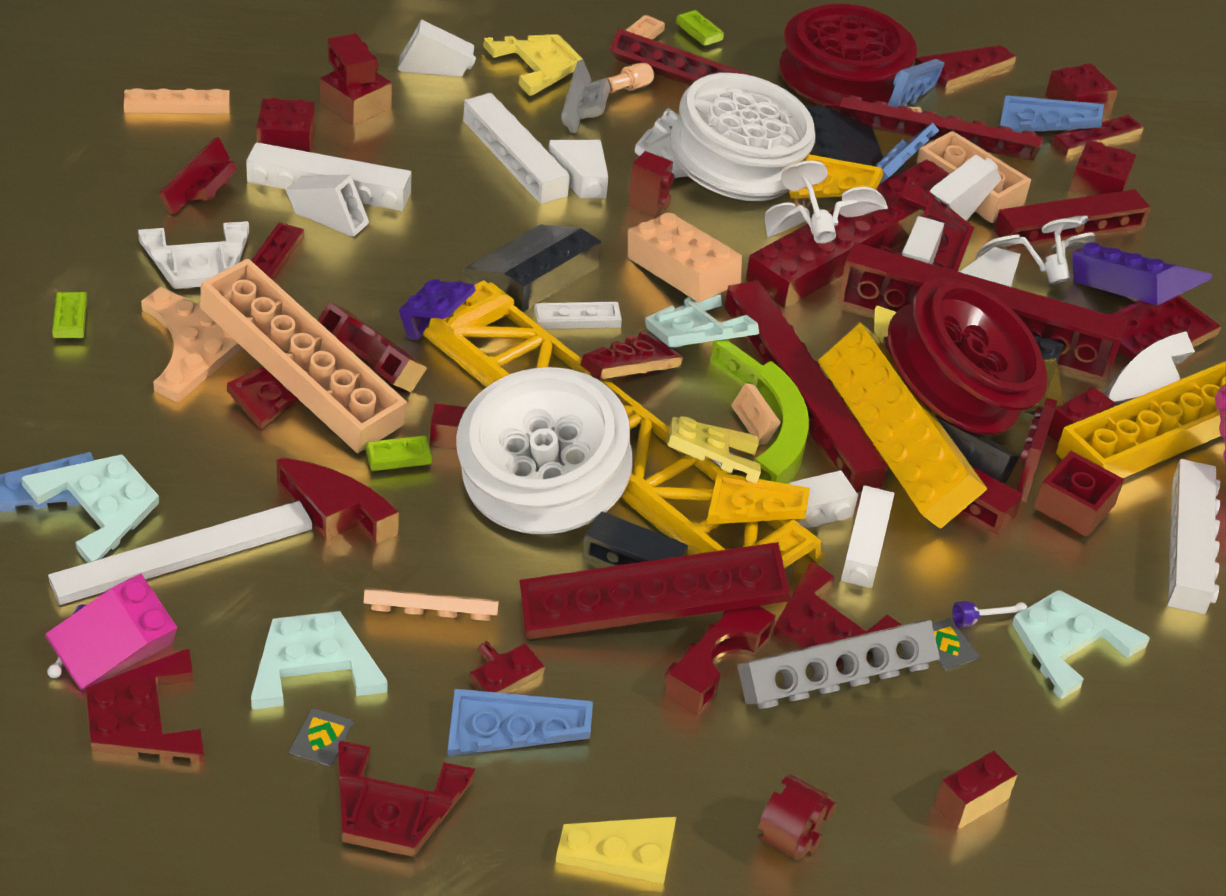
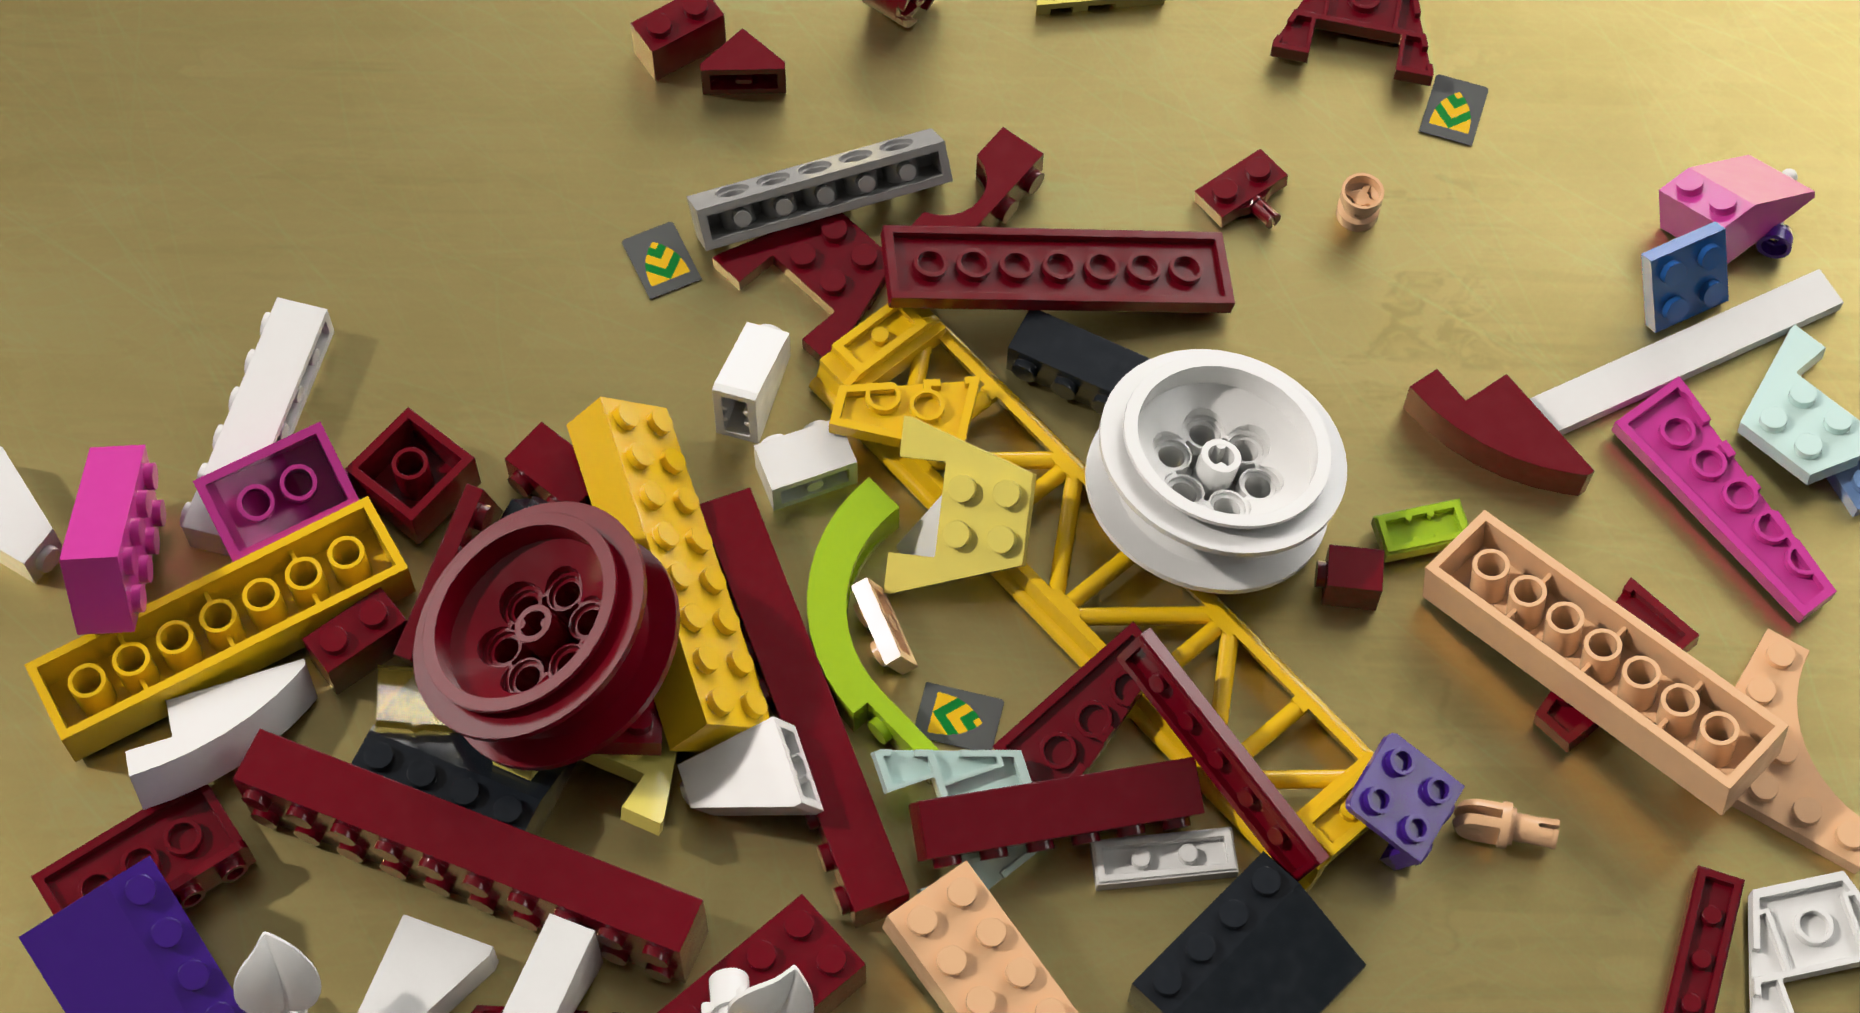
camera: 175 degrees left, 20 degrees up
dark red wing [86,649,205,764] -> none
light aqua wing [251,611,387,710] -> none
dark red arch [317,302,427,392] -> none
light nougat plate [363,588,499,621] -> none
medium blue wing [447,689,593,757] -> none
dark purple hinge [952,601,1027,628] -> none
light aqua wing [1012,590,1150,700] -> none
none -> dark pink slope [193,422,359,562]
none -> white slope [678,716,824,816]
none -> dark red slope [700,28,786,95]
none -> dark red brick [908,757,1205,869]
none -> dark grey sticker [915,682,1004,750]
none -> dark red tile [1116,628,1330,882]
none -> light nougat wheel [1336,173,1384,232]
none -> light nougat arm [1453,799,1560,850]
none -> dark pink wing [1611,376,1837,624]
none -> blue plate [1641,221,1729,333]

